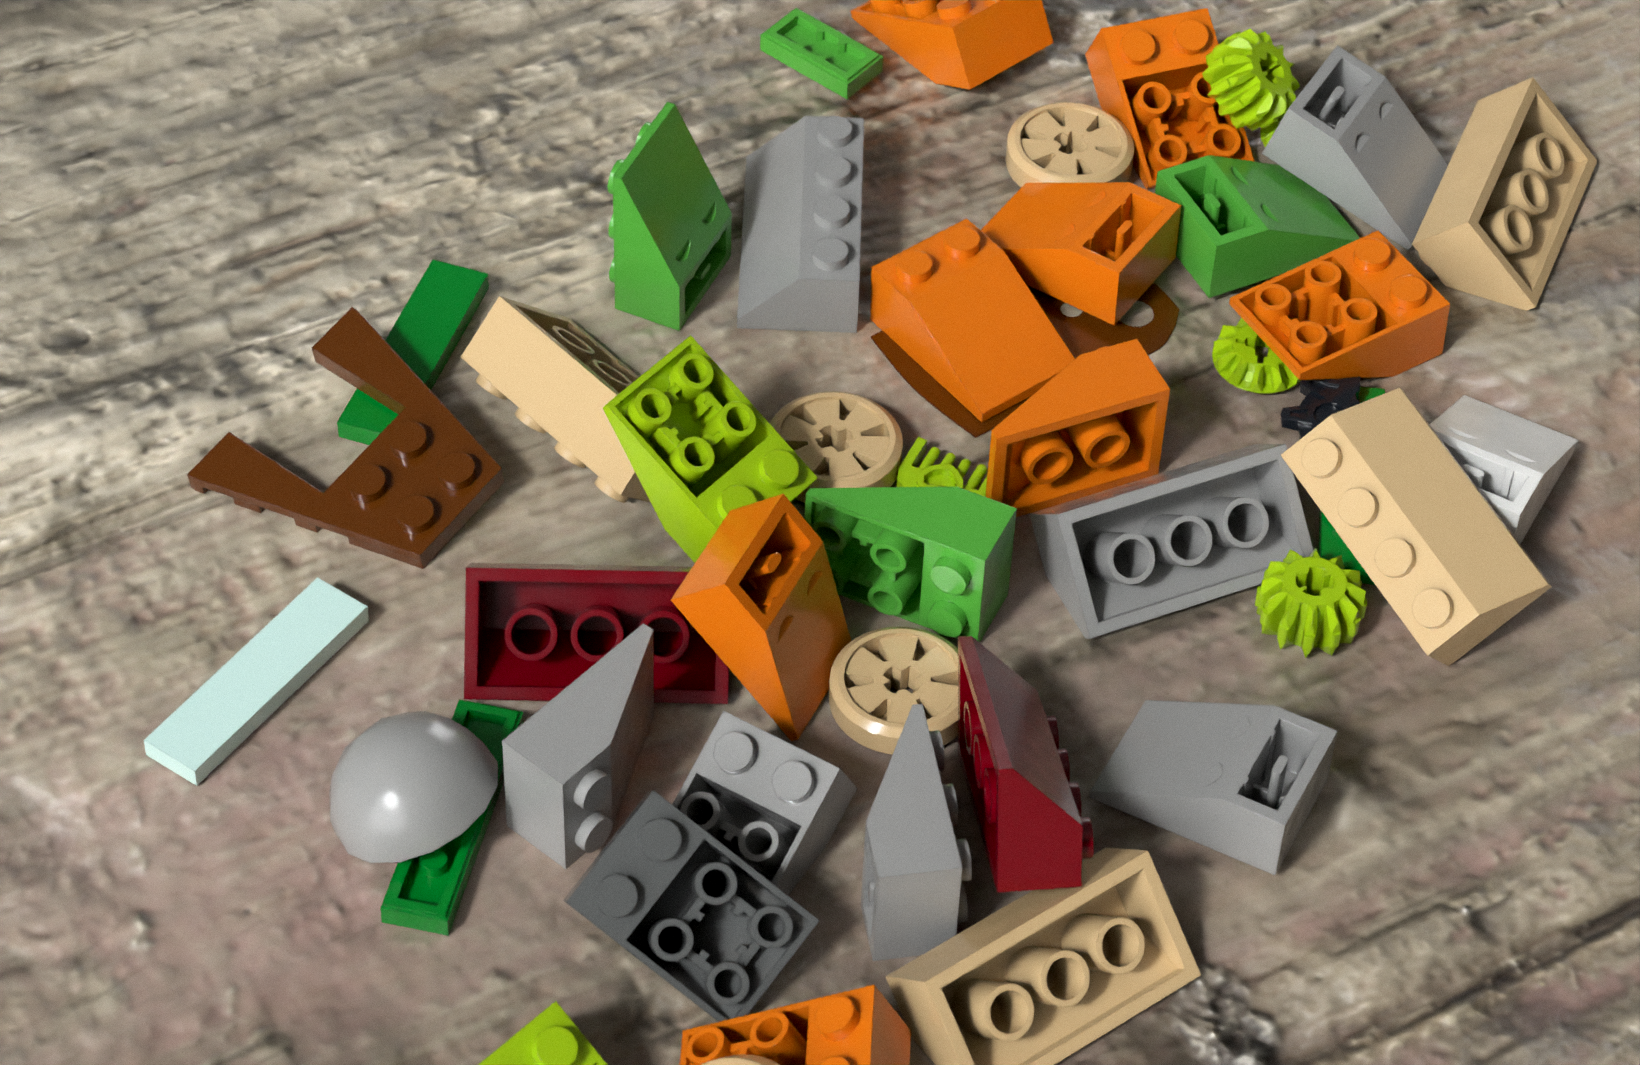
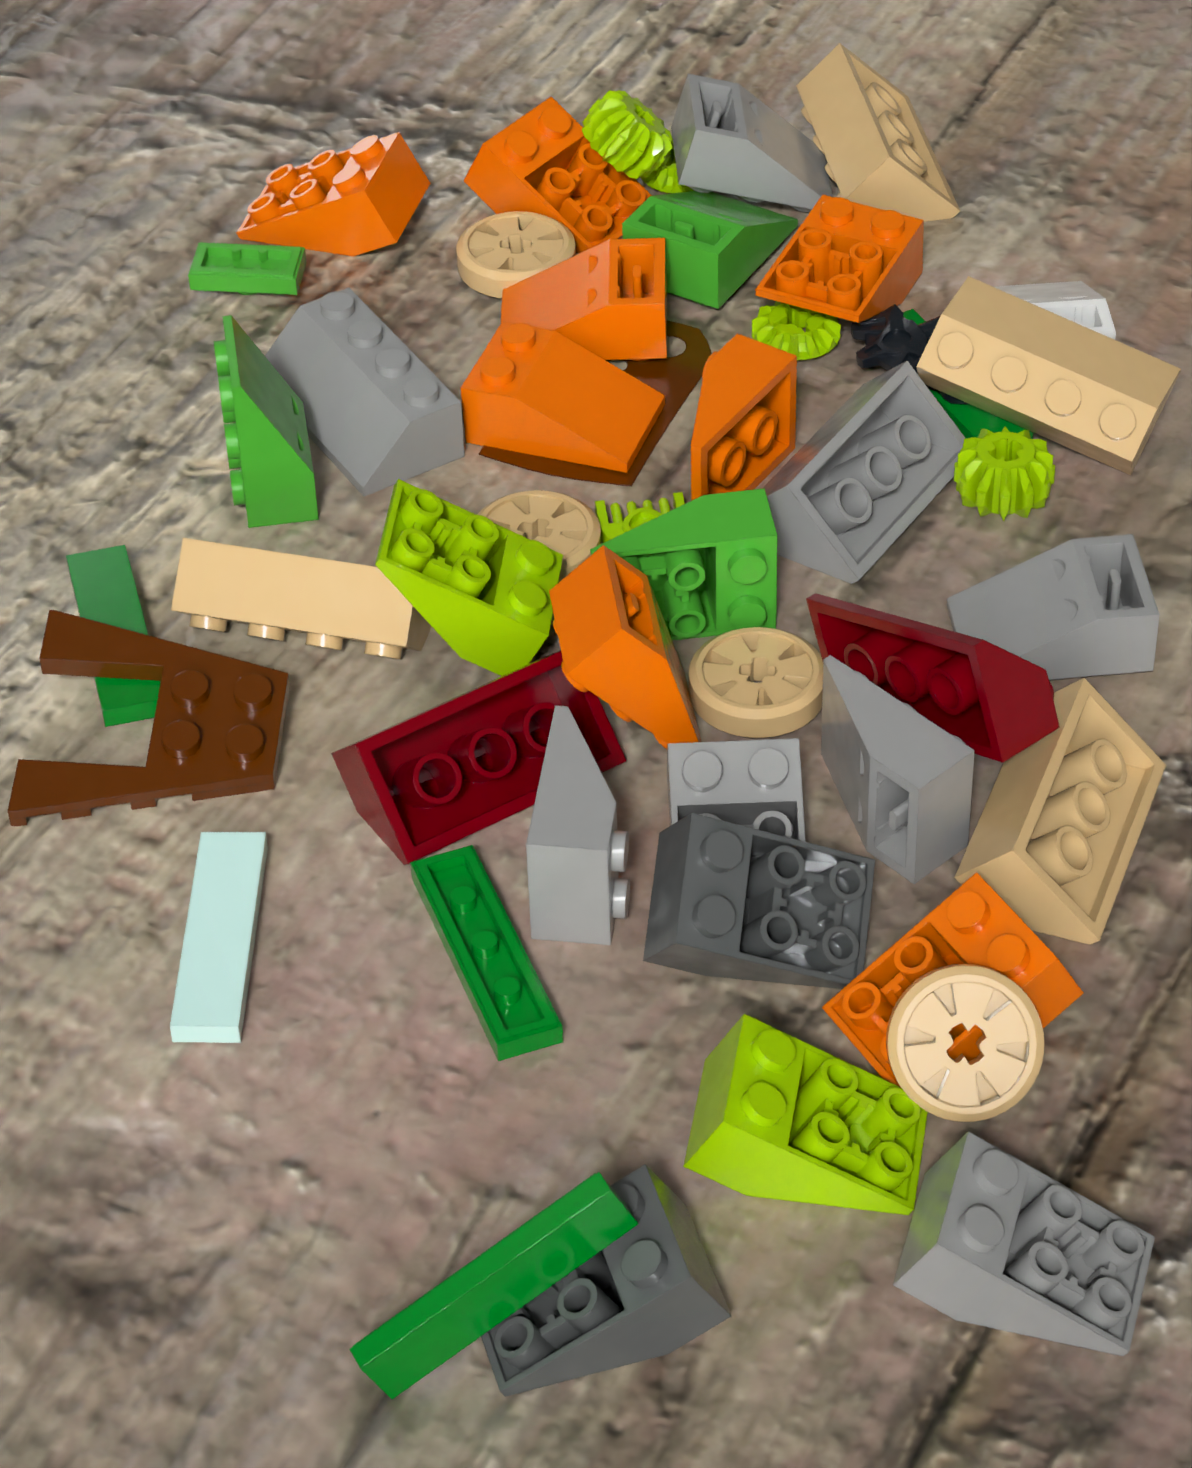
camera: 30 degrees left, 5 degrees down
light grey cylinder [329,711,498,863] -> none

